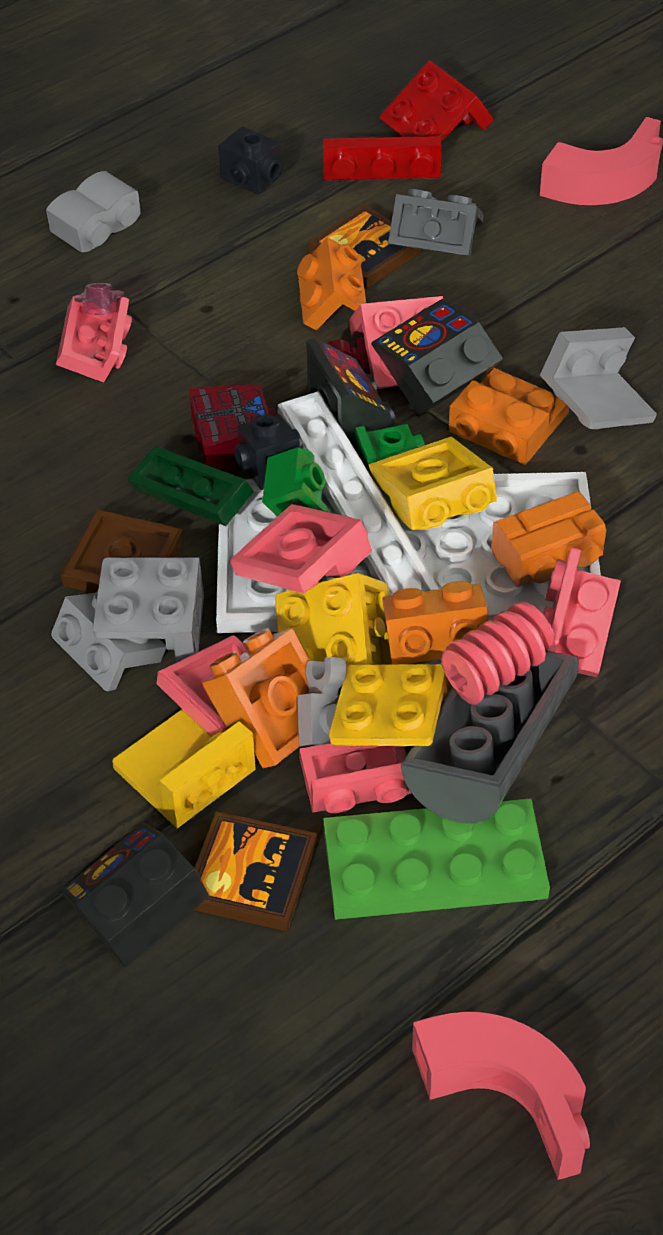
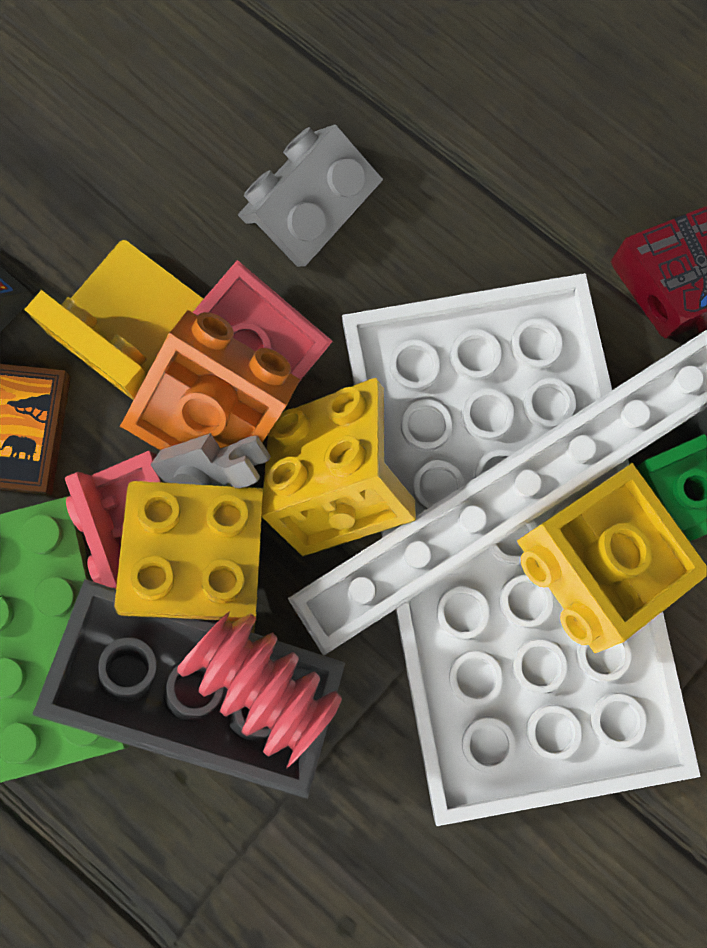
camera: 80 degrees right, 30 degrees up
reddish brown tile [61,509,184,593] -> none
light grey bracket [93,558,204,663] -> none
dark green plate [127,446,254,526] -> none
coral plate [230,504,372,594] -> none
black brick [234,414,303,490] -> none
green brick [262,447,328,517] -> none
orange bracket [382,581,489,665] -> none
orange brick [491,491,606,587] -> none
coral bracket [543,547,621,678] -> none

